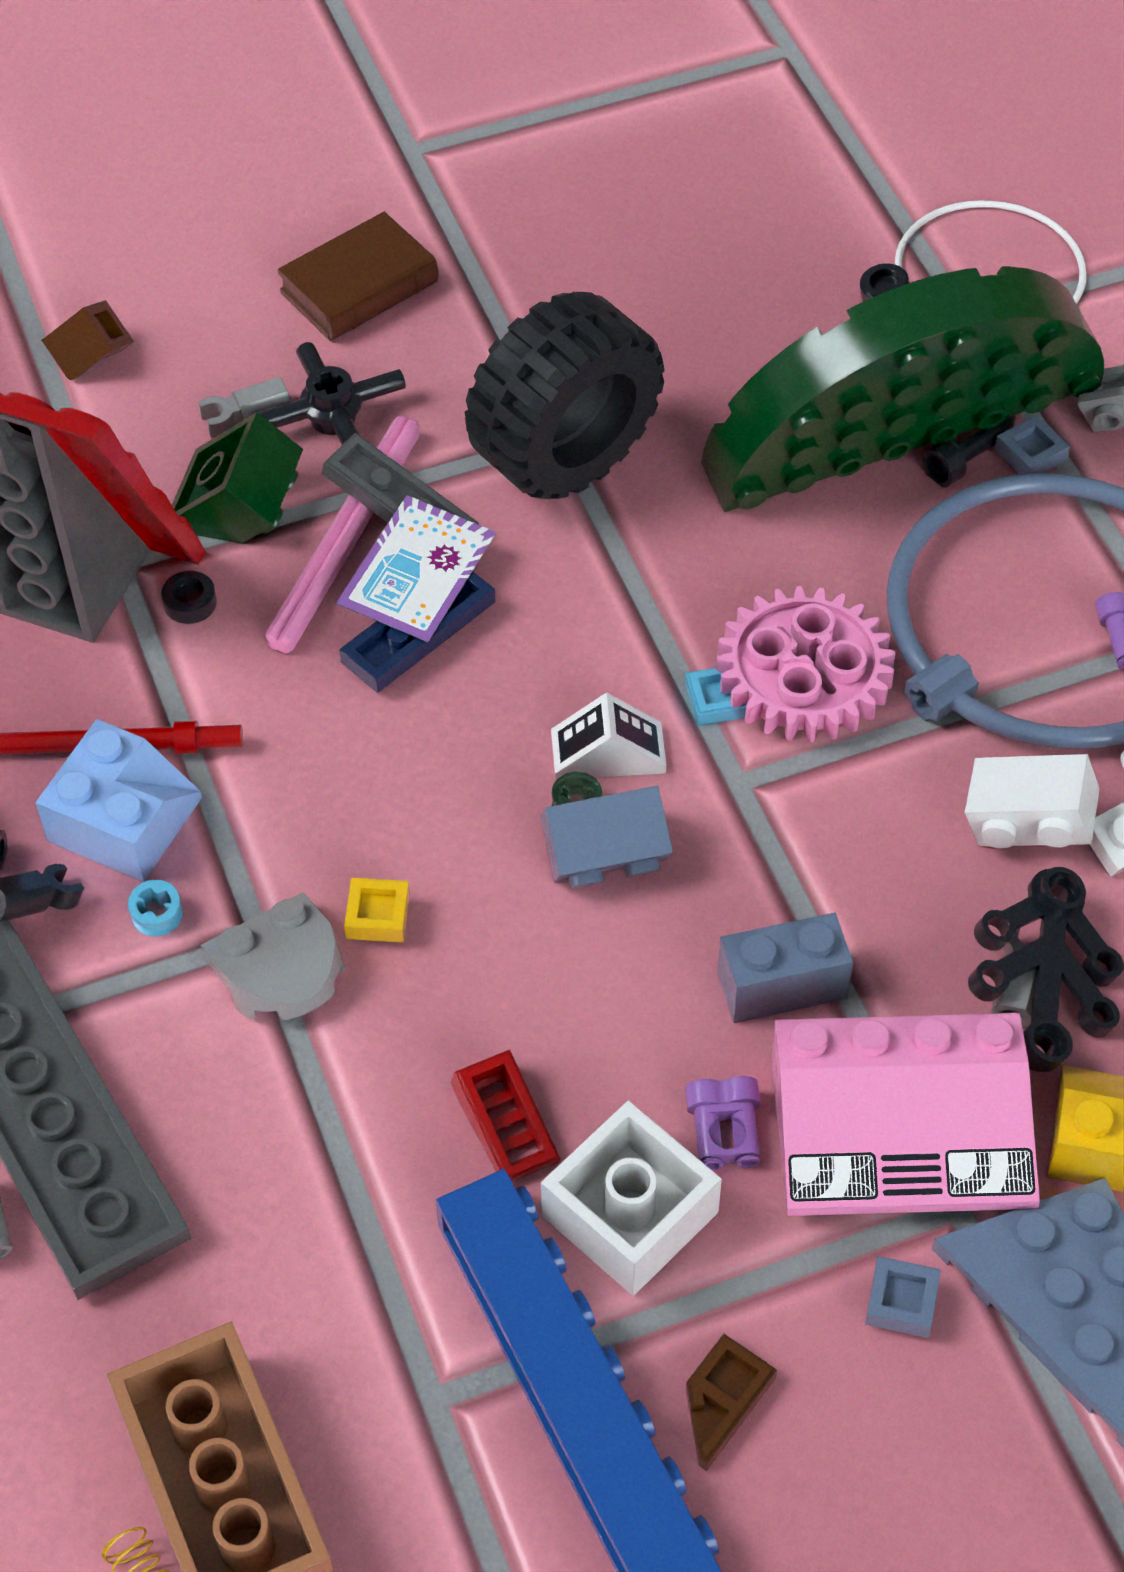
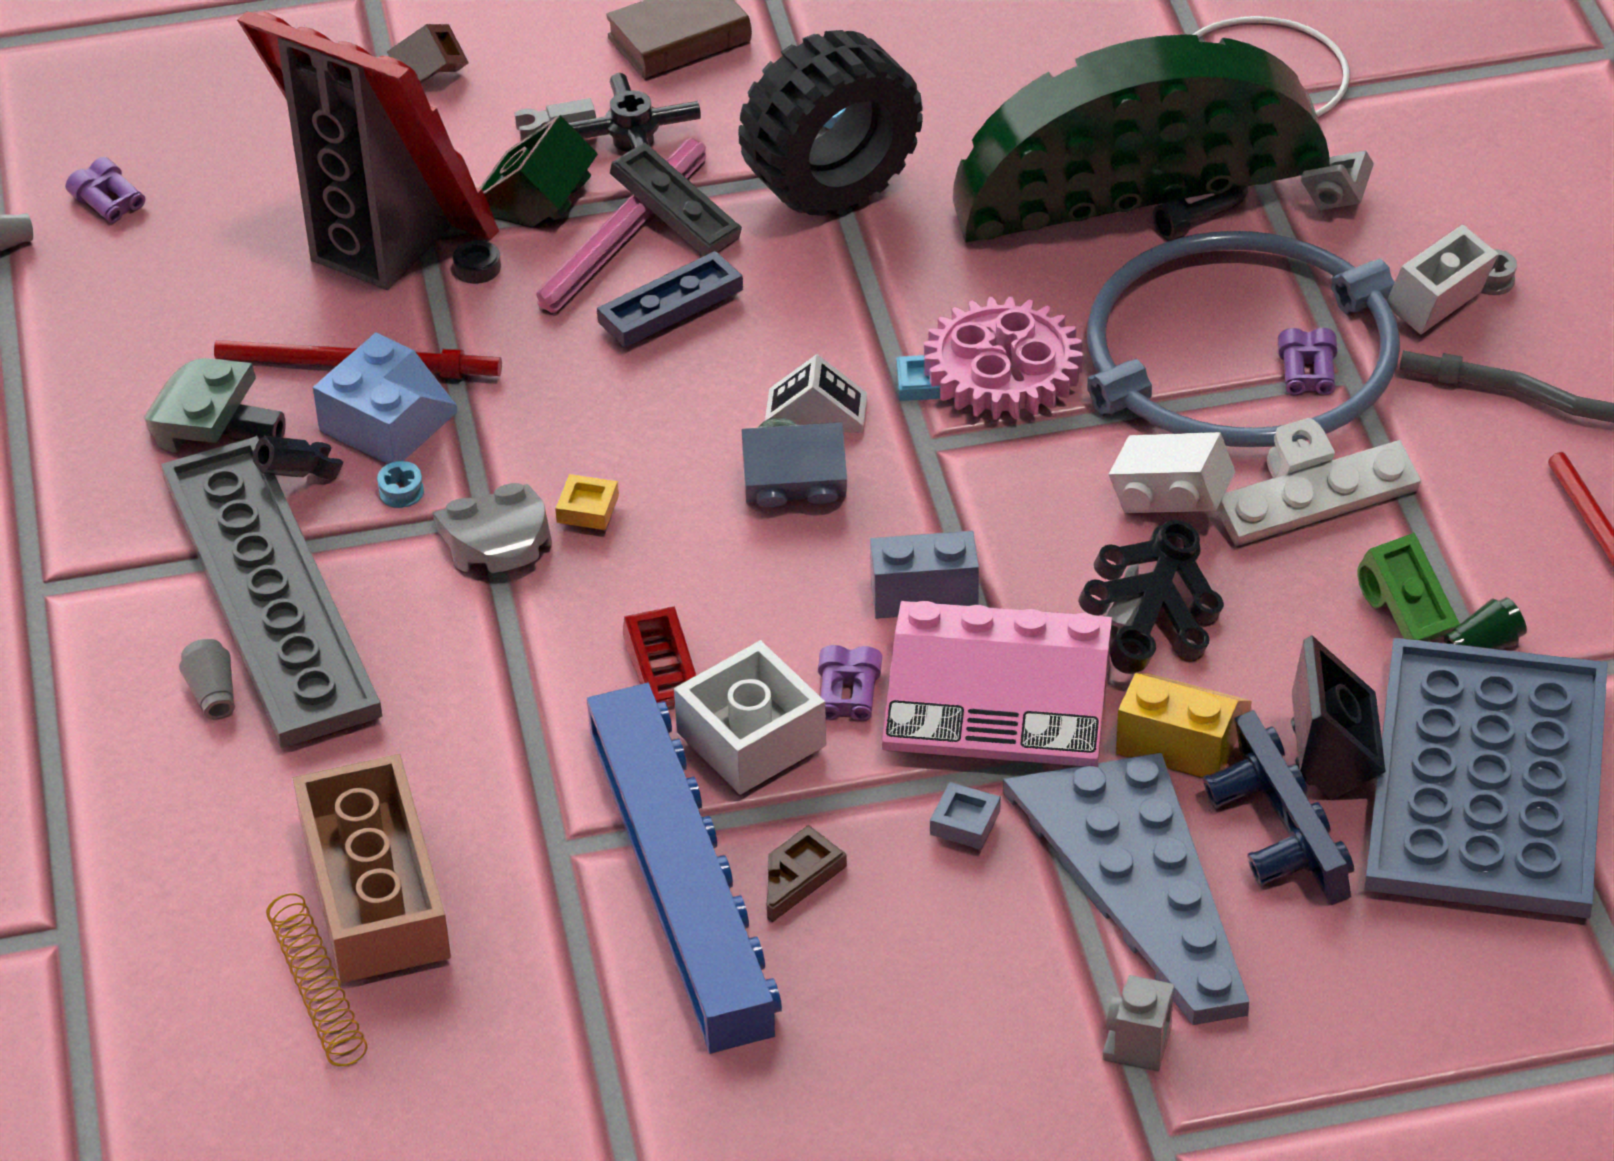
camera: 10 degrees right, 10 degrees down
sticker [336,495,497,642] -> none
sand blue plate [995,415,1070,474] -> none

